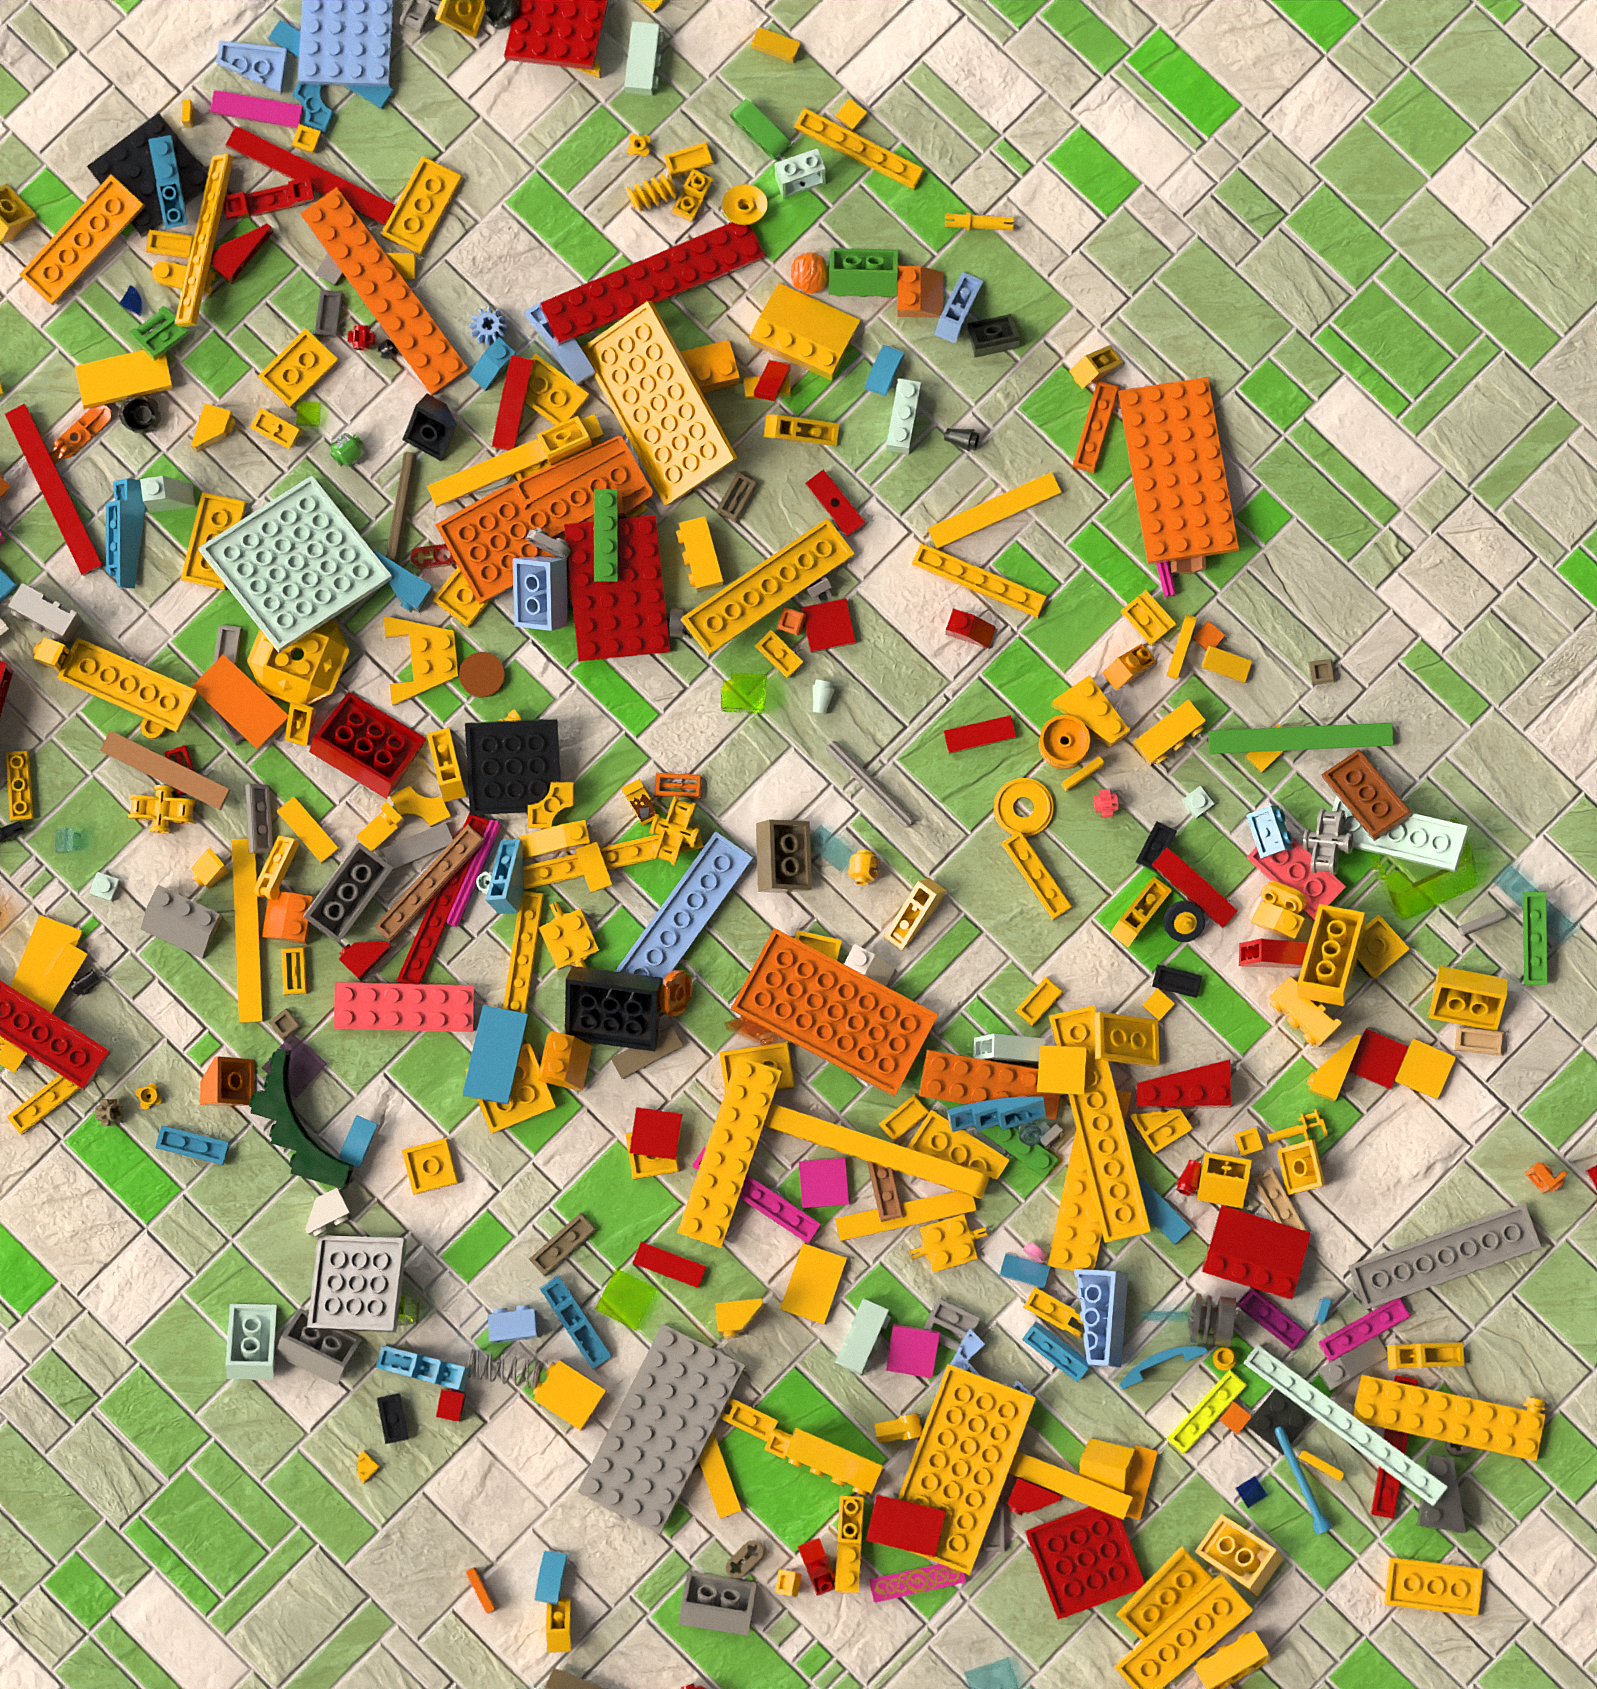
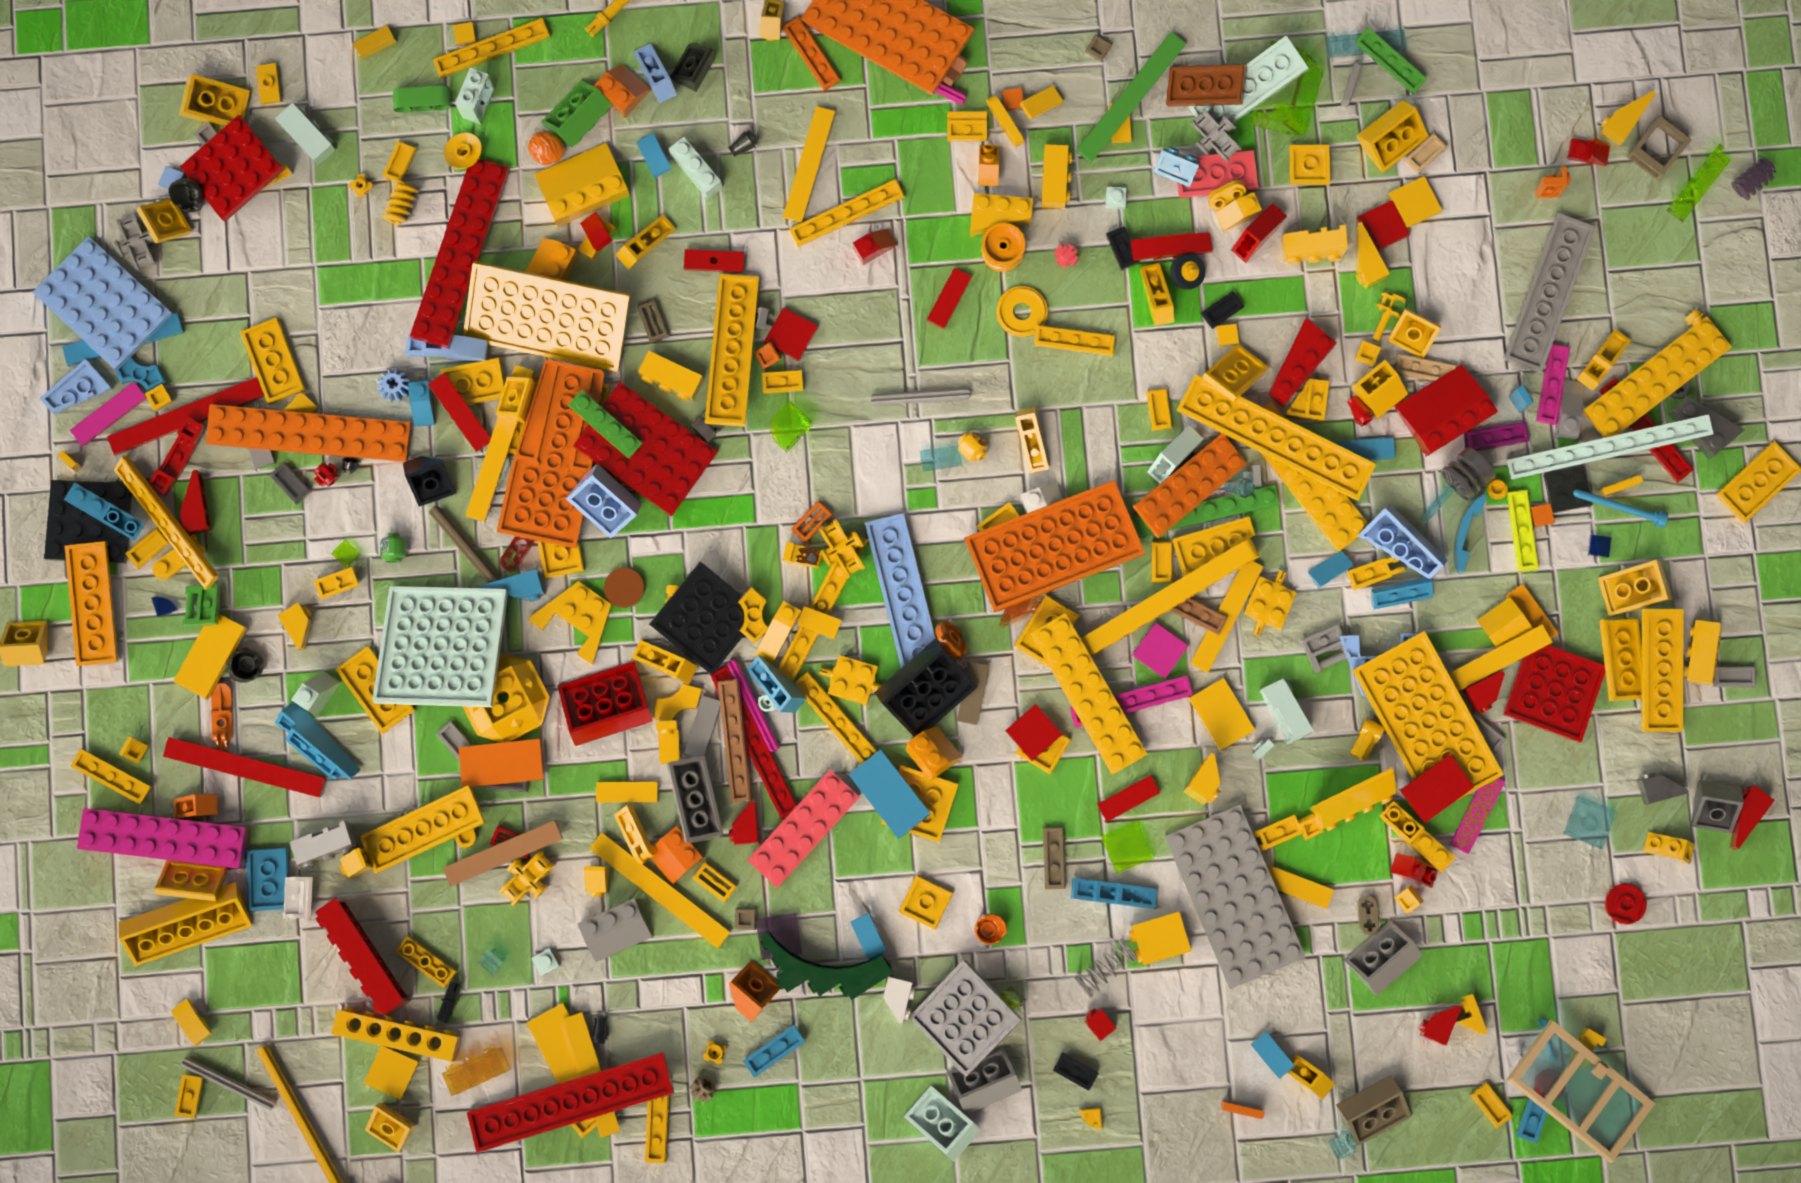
camera: 50 degrees left, 0 degrees up
light grey tile [245,784,273,854] -> none
yellow plate [258,328,338,409] -> none
yellow slope [285,701,317,746] -> none
dark azure slope [376,1345,470,1391] -> none
light blue slope [488,1305,539,1344] -> none
light grey plate [526,528,571,559] -> none
yellow slope [672,169,713,222] -> none
dark tan slope [756,819,812,893] -> none
light aqua cone [812,680,835,714] -> none
dark pink tile [886,1324,940,1378] -> none
dark azure slope [947,1097,1046,1132] -> none
bright pink tile [1023,1242,1047,1263] -> none
yellow tile [1037,1045,1087,1095] -> none
yellow tile [1061,756,1104,792] -> none
yellow brick [1297,904,1366,1006] -> none
none -> orange hair [974,913,1007,945]
none -> light aqua plate [1252,739,1274,761]

